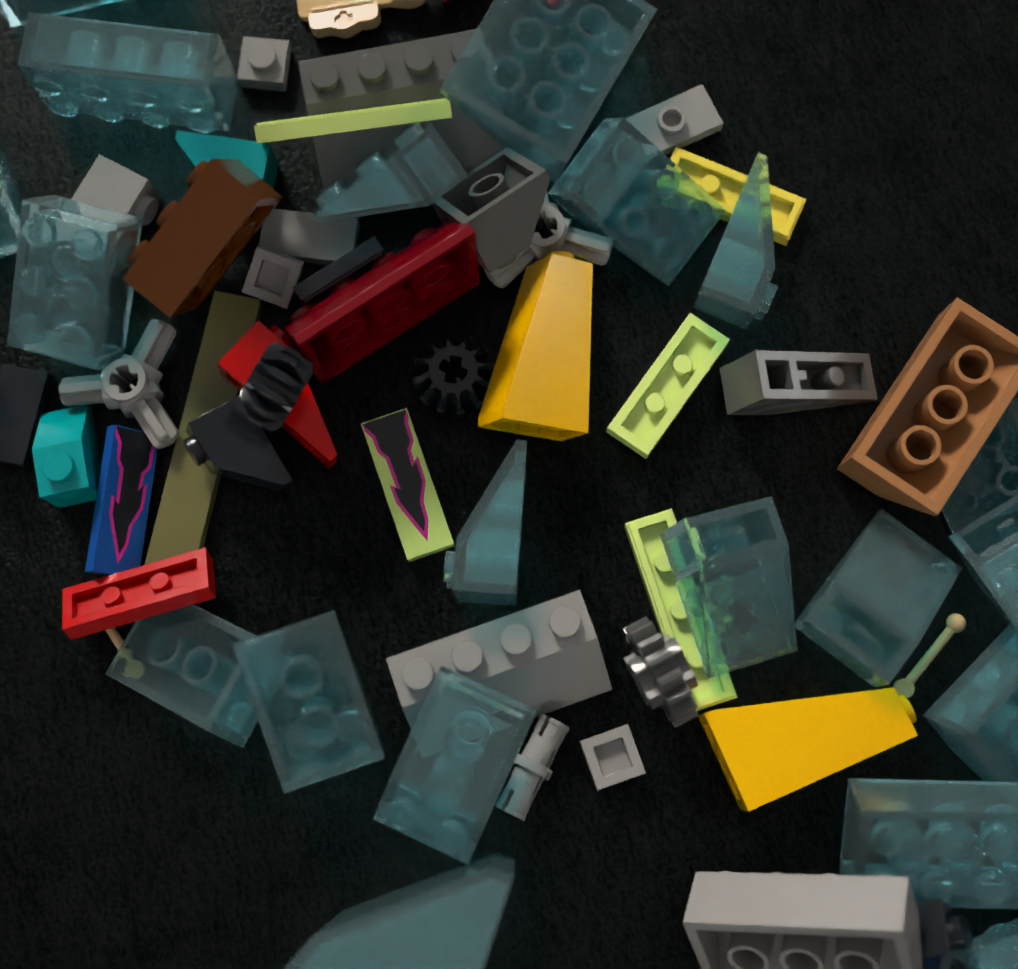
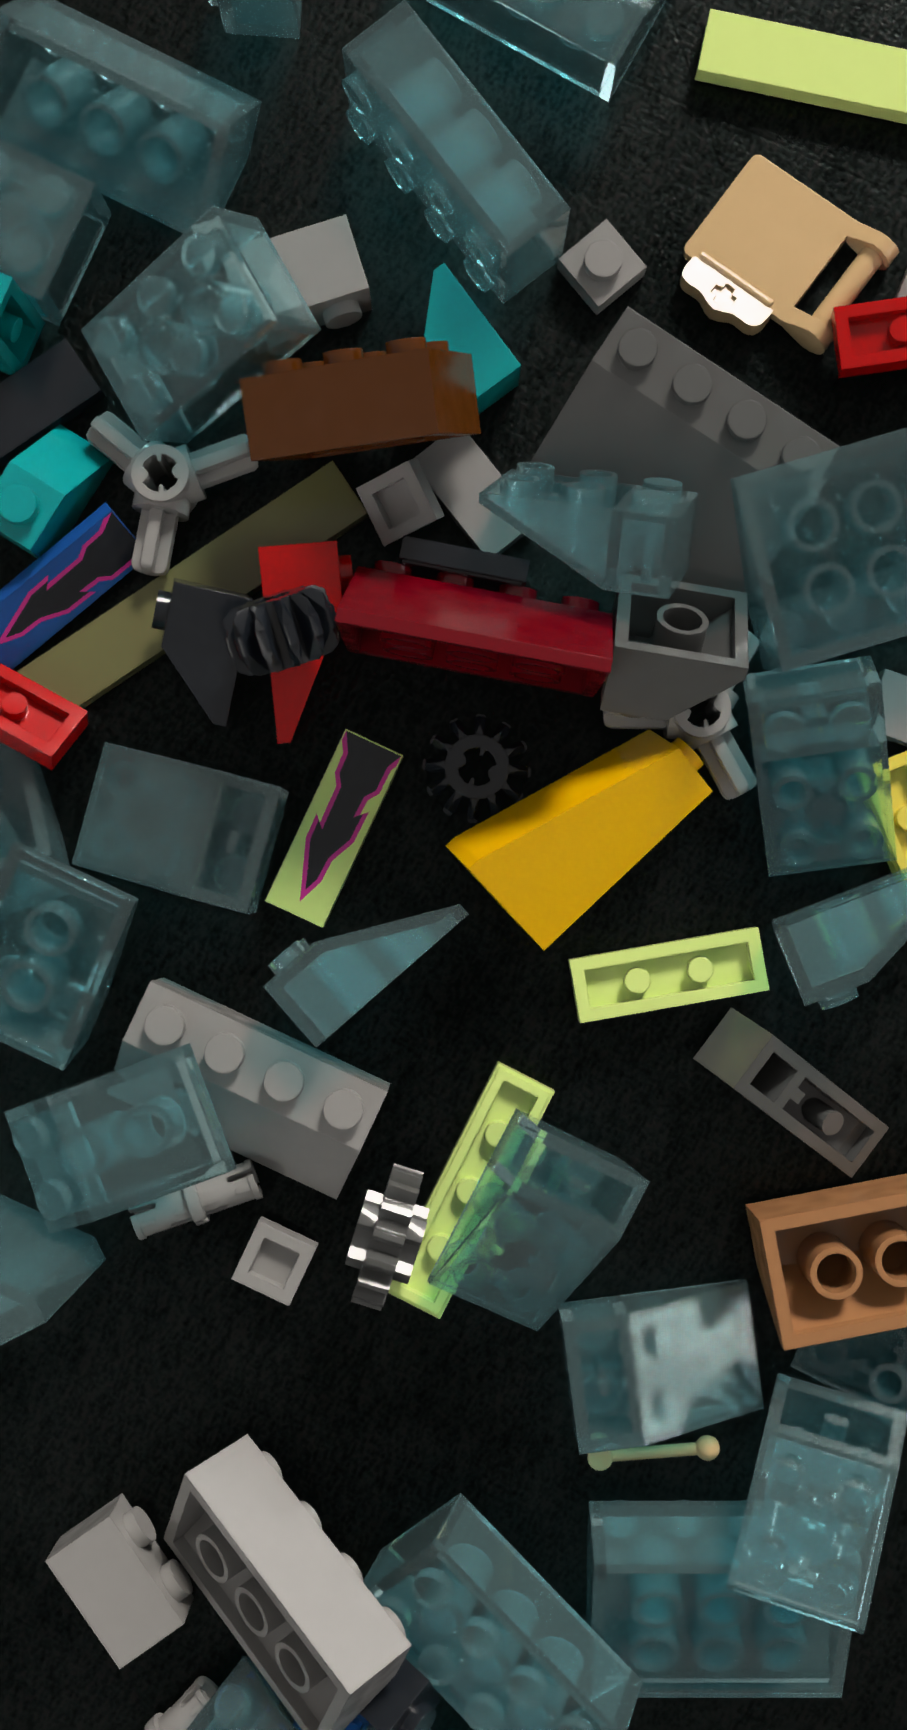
camera: 40 degrees right, 10 degrees up
yellowish green tile [254,98,452,144] -> none
yellow slope [698,687,918,812] -> none
none -> clear light blue slope [72,742,289,914]

